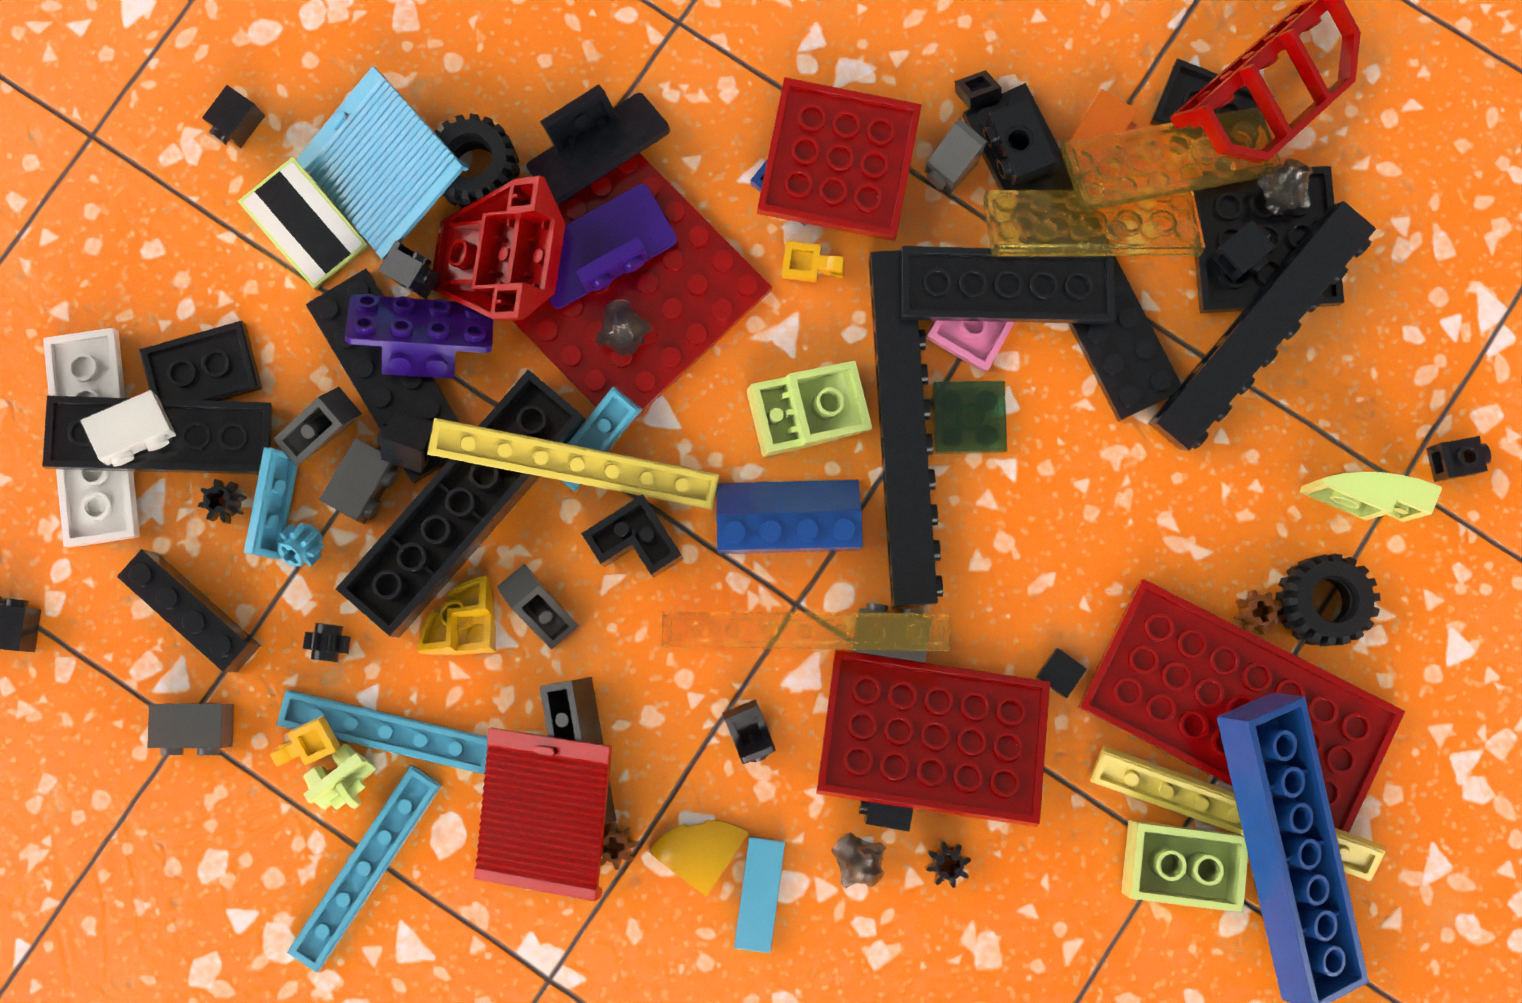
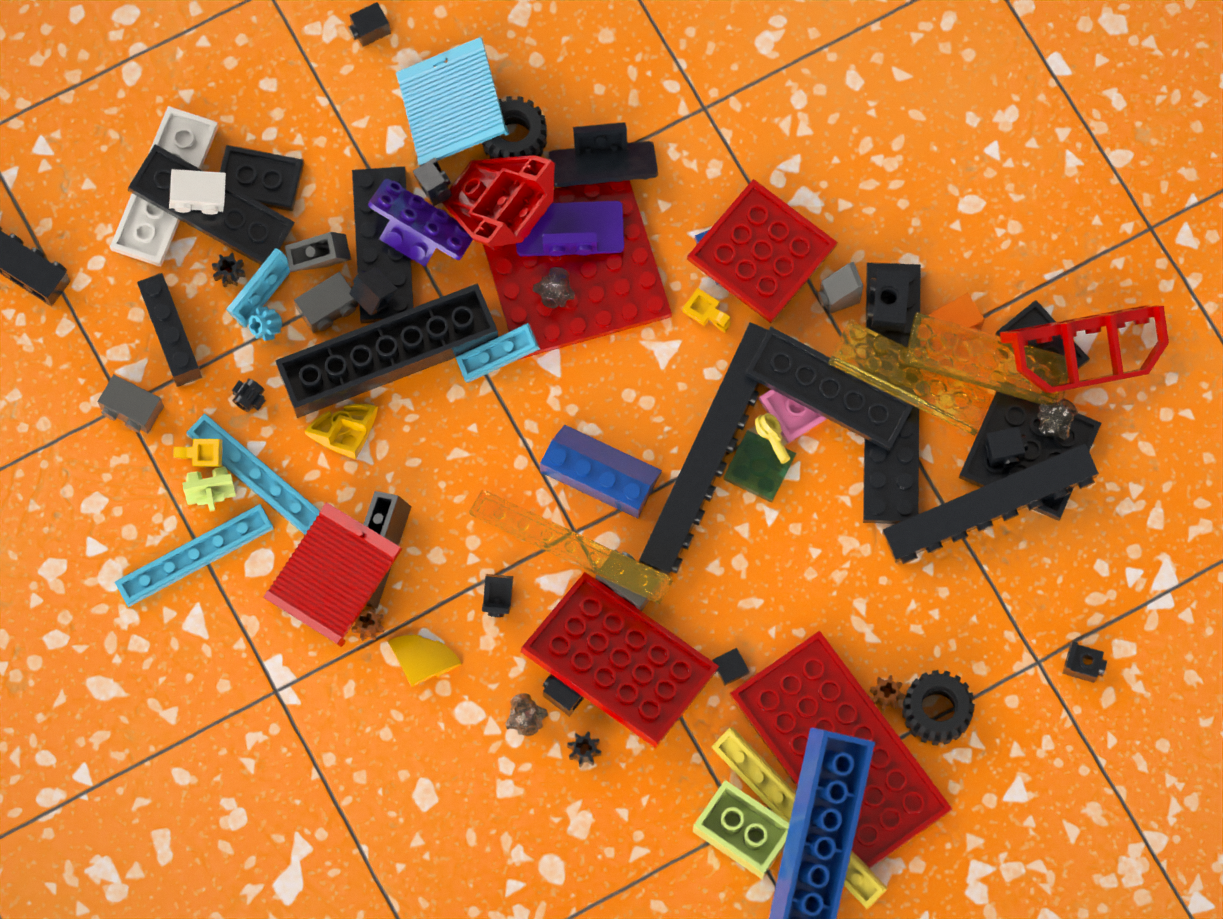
camera: 25 degrees right, 10 degrees down
slope [238,157,369,290] -> none
light yellow tile [427,418,719,509] -> none
dark grey slope [497,564,579,650] -> none
black brick [581,494,684,578] -> none
medium azure tile [734,836,785,953] -> none
yellowish green slope [746,361,873,458] -> none
black plate [954,70,1002,110] -> none
yellowish green slope [1299,472,1443,522] -> none
none -> light yellow plate [755,413,791,464]

